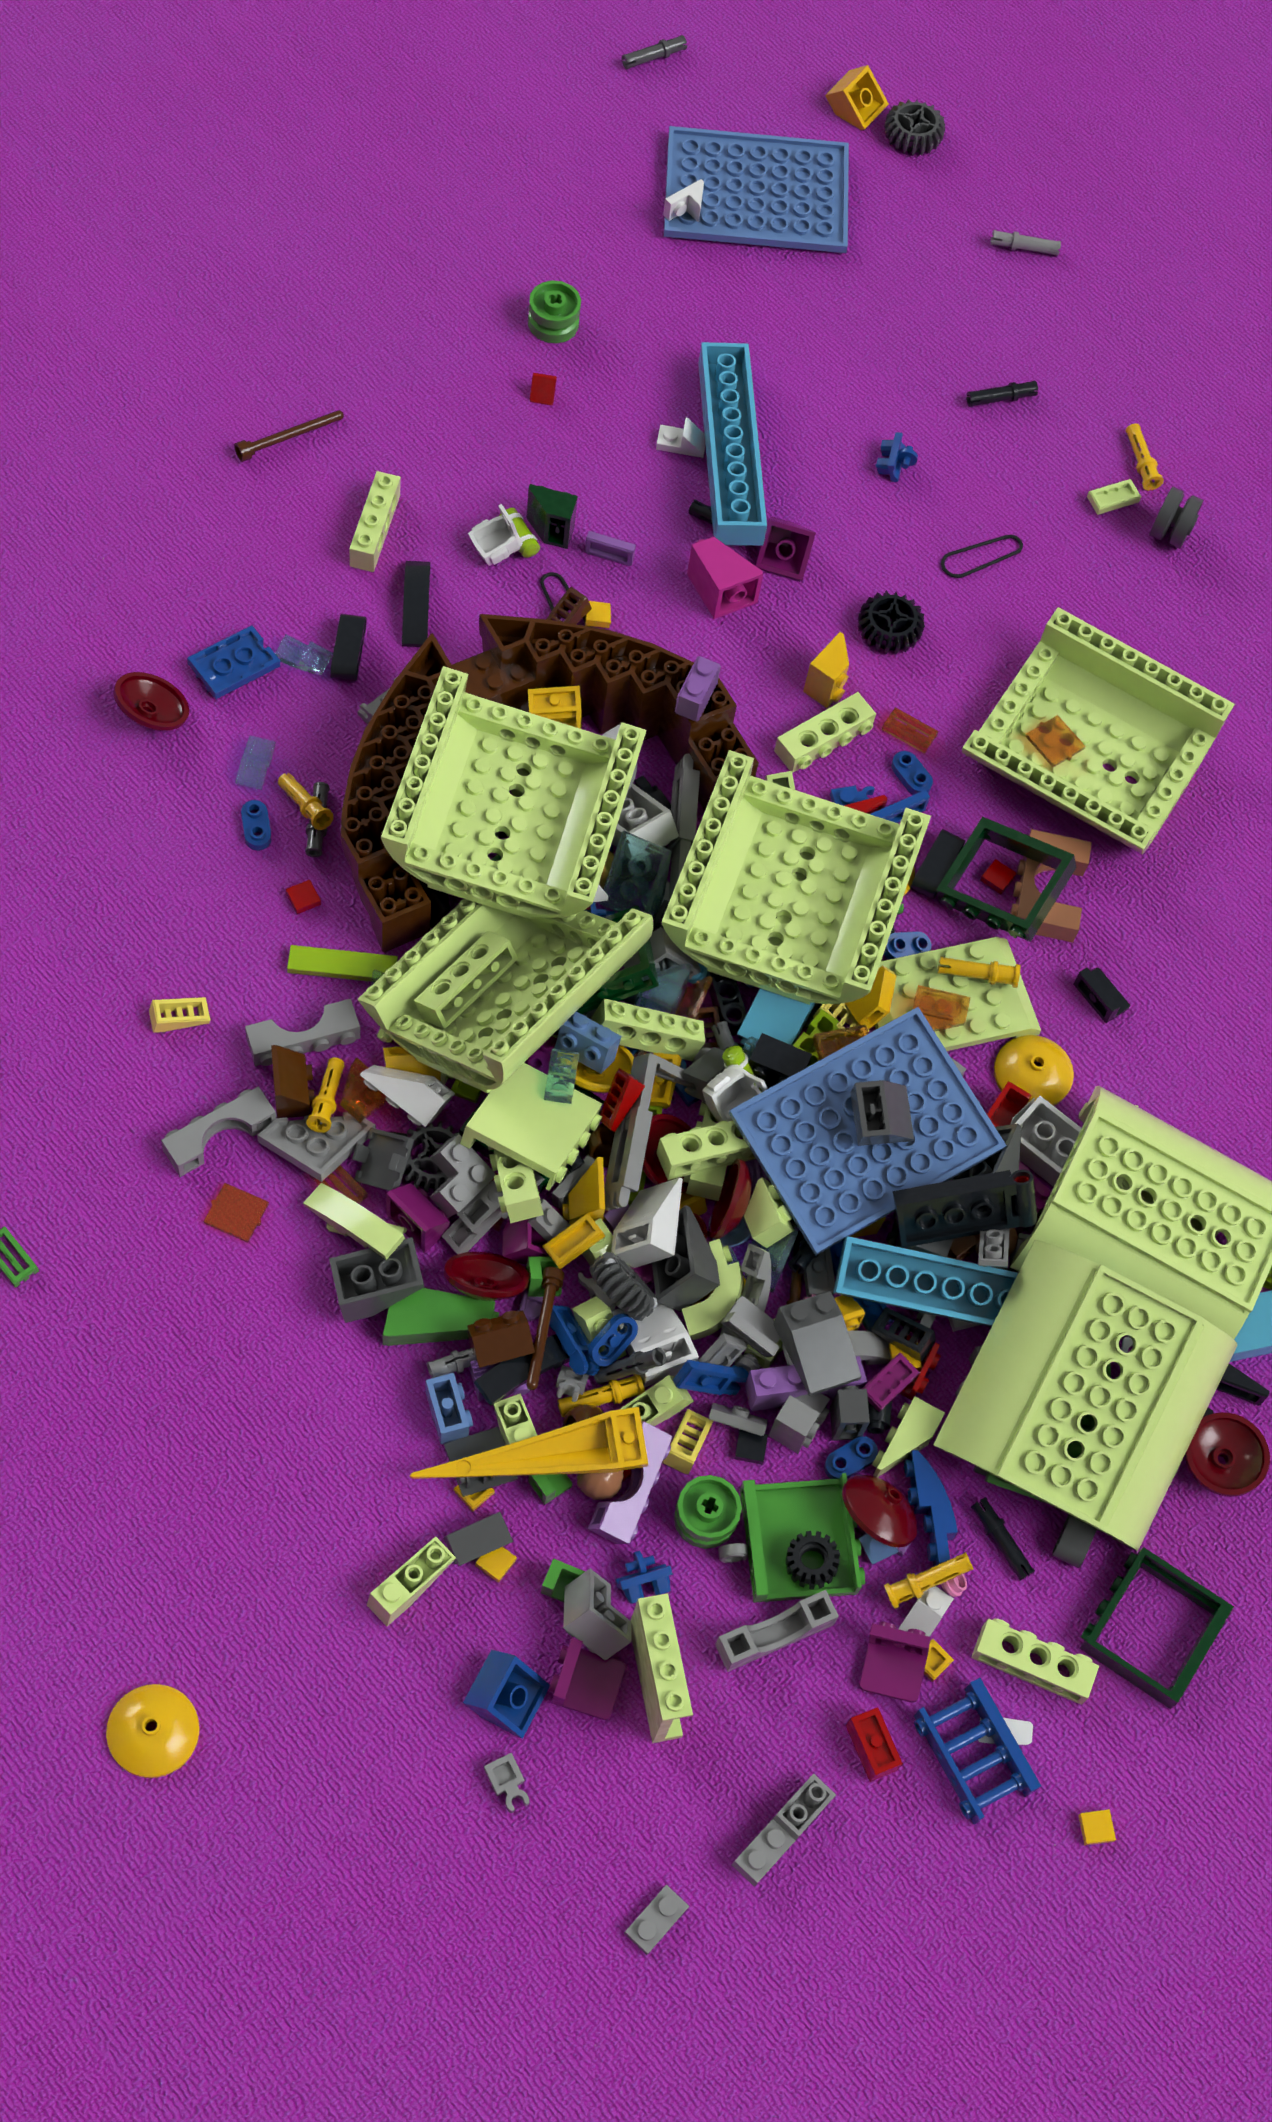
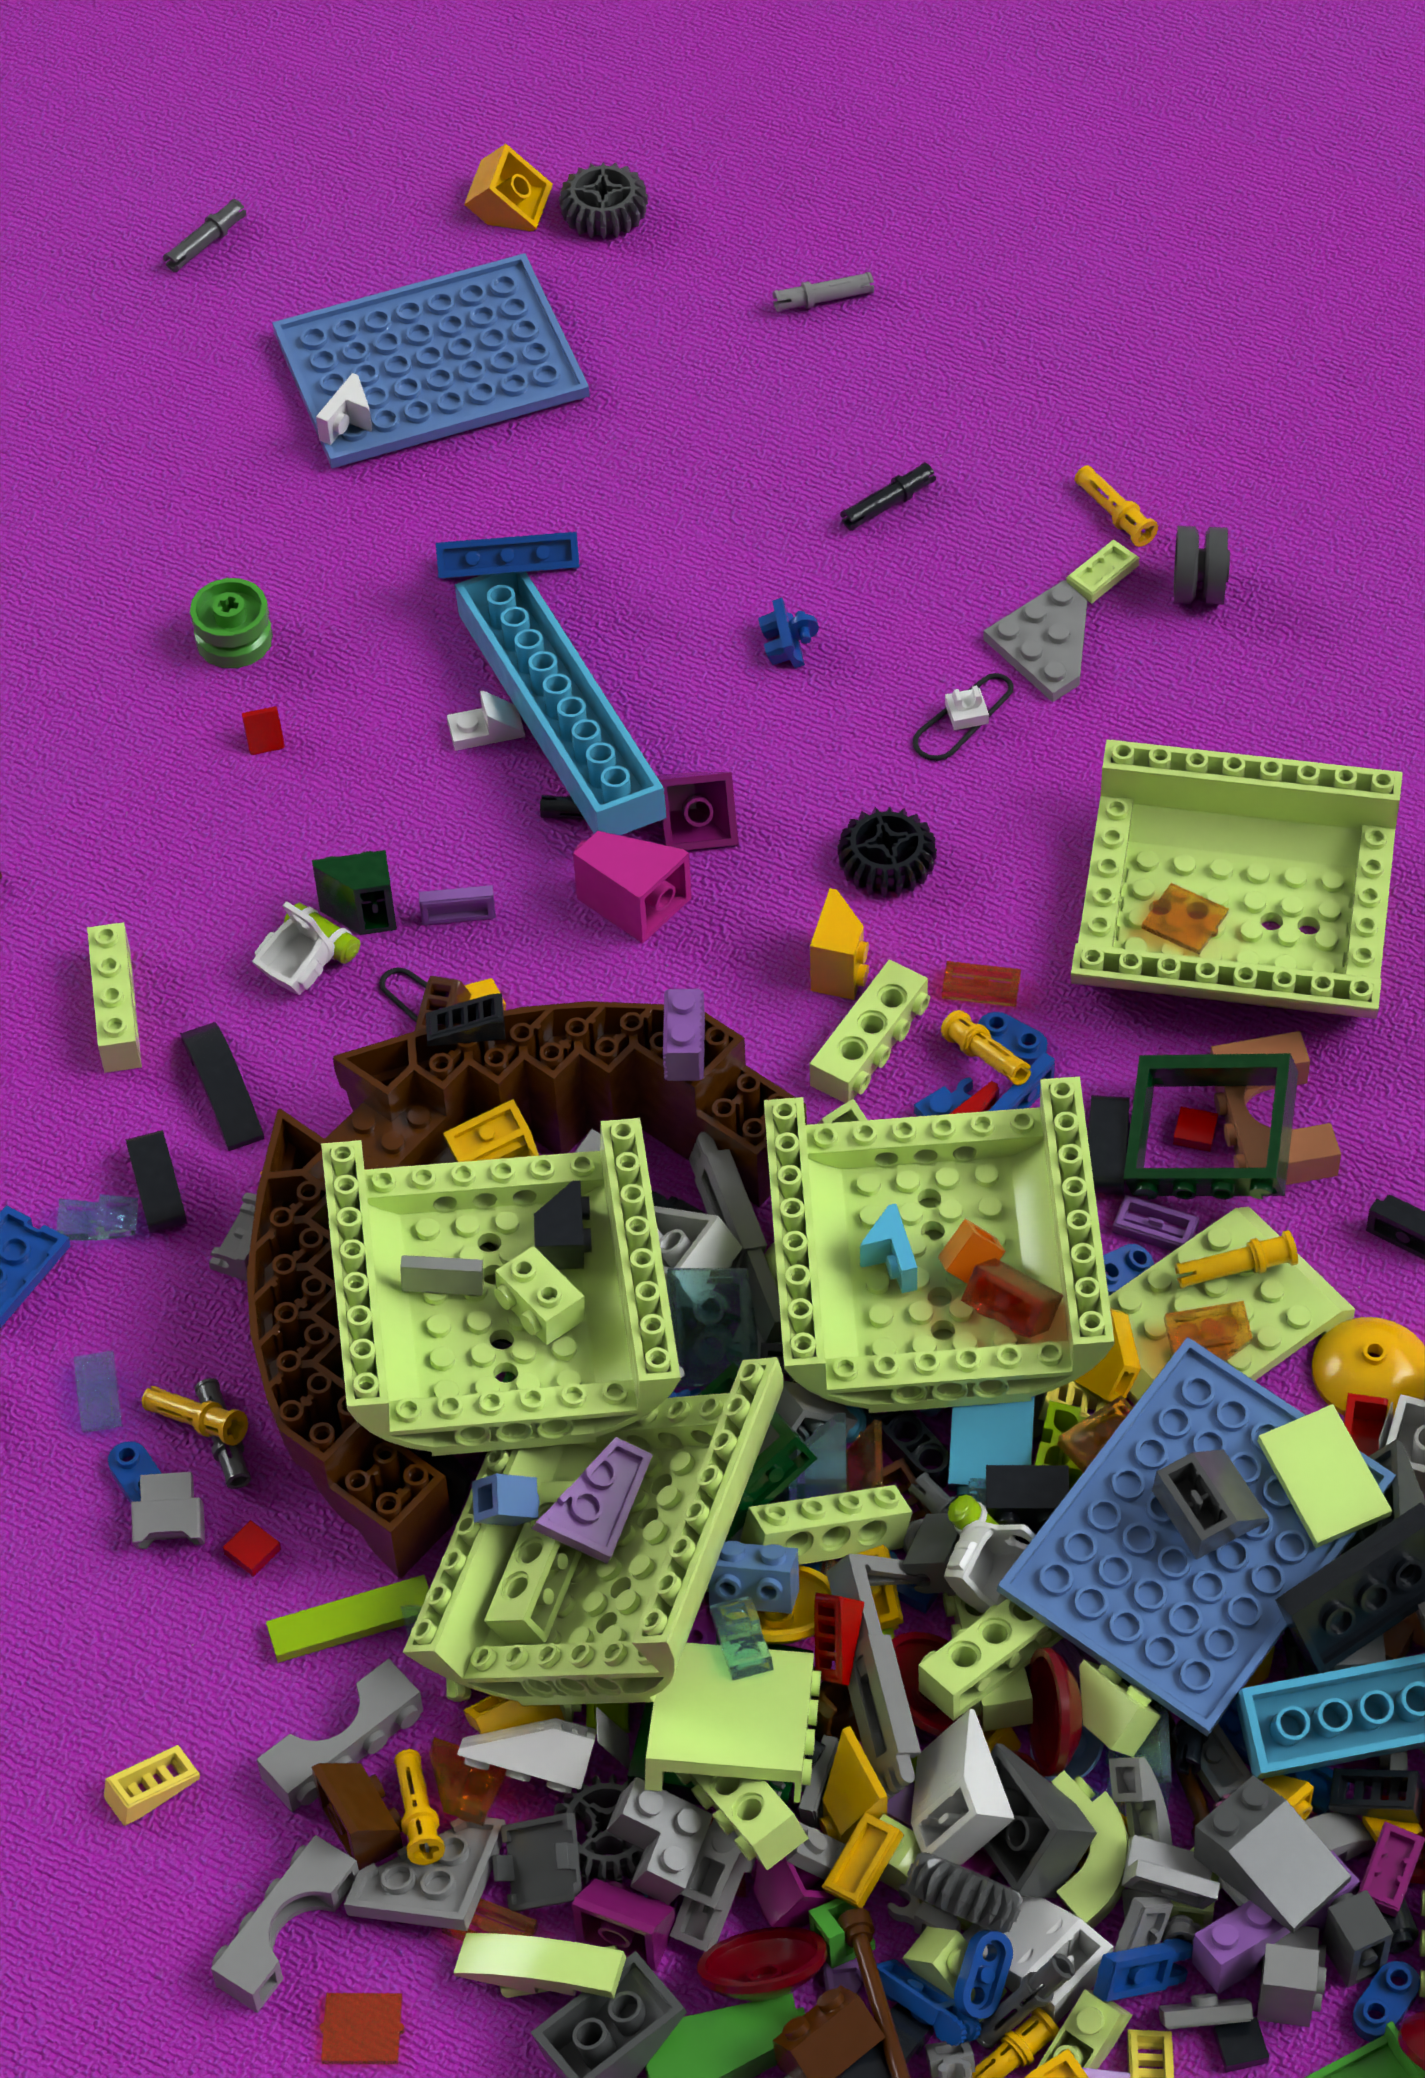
camera: 10 degrees left, 10 degrees down
none -> light grey piece [131,1472,205,1549]
none -> tile [400,1255,484,1295]
none -> black slope [426,993,506,1046]
none -> blue fence [436,532,580,578]
none -> medium blue brick [472,1473,540,1526]
none -> yellowish green brick [494,1246,585,1345]
none -> medium lavender wing [532,1437,653,1564]
none -> black slope [534,1180,592,1270]
none -> sticker [596,1707,630,1770]
none -> medium azure slope [860,1203,917,1293]
none -> orange panel [938,1219,1006,1289]
none -> yellow pin [941,1010,1031,1085]
none -> white tile [945,685,989,730]
none -> clear red brick [961,1258,1063,1338]
none -> light grey plate [983,580,1087,702]
none -> medium lavender tile [1112,1195,1199,1251]
none -> yellowish green tile [1257,1404,1392,1548]

